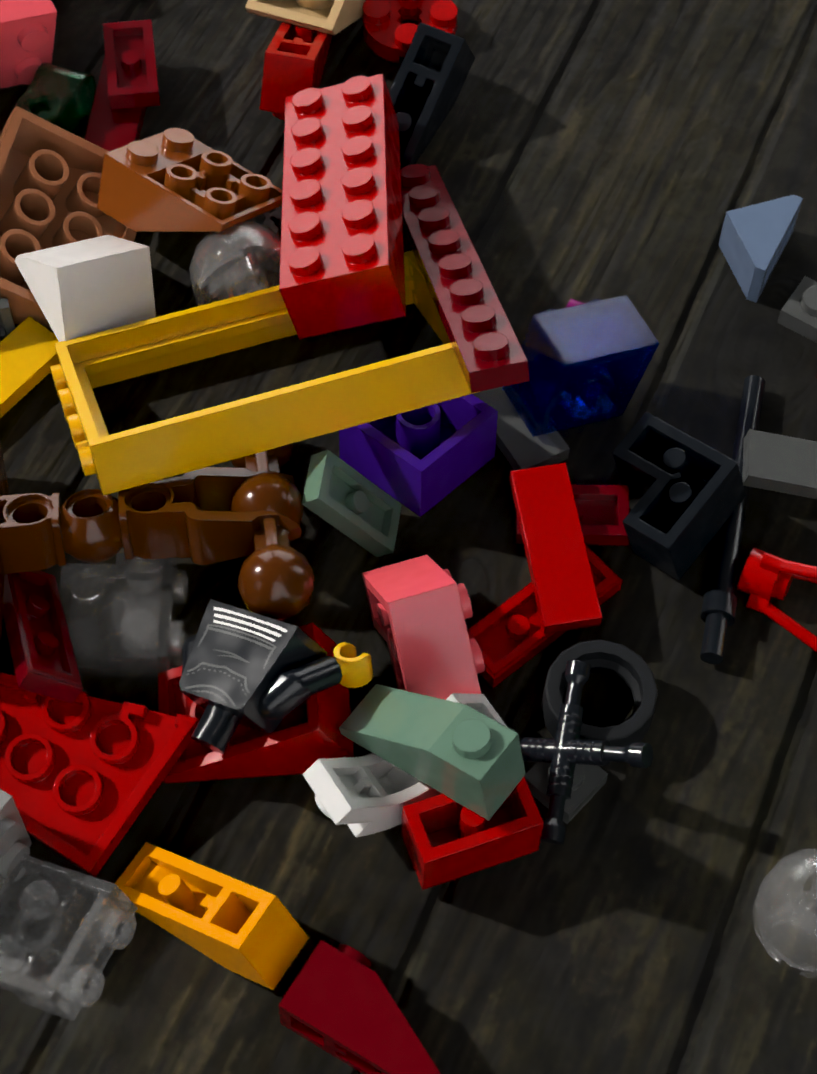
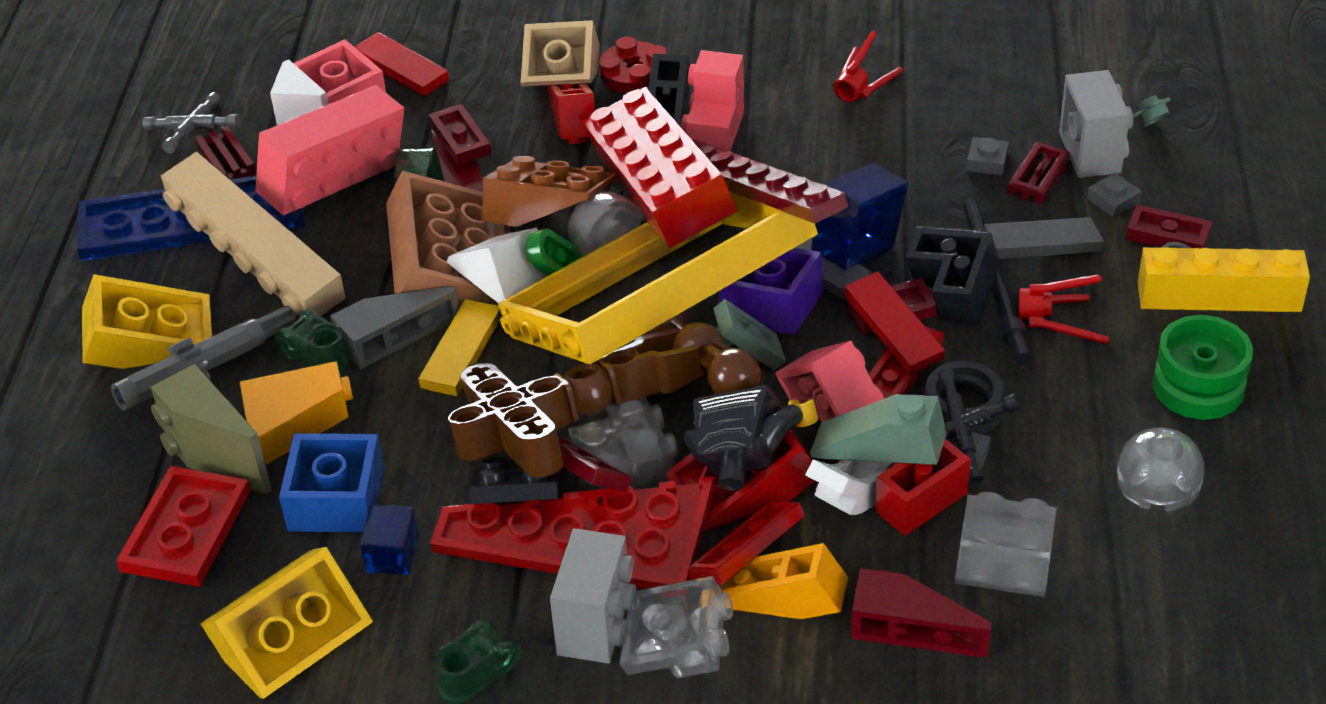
camera: 15 degrees left, 15 degrees down
sand blue slope [718,195,803,303] -> none
none -> green plate [524,229,581,276]
none -> coral brick [681,50,744,151]
none -> red tile [687,502,805,584]
none -> red plant [832,31,903,102]
none -> clear plate [955,492,1057,597]

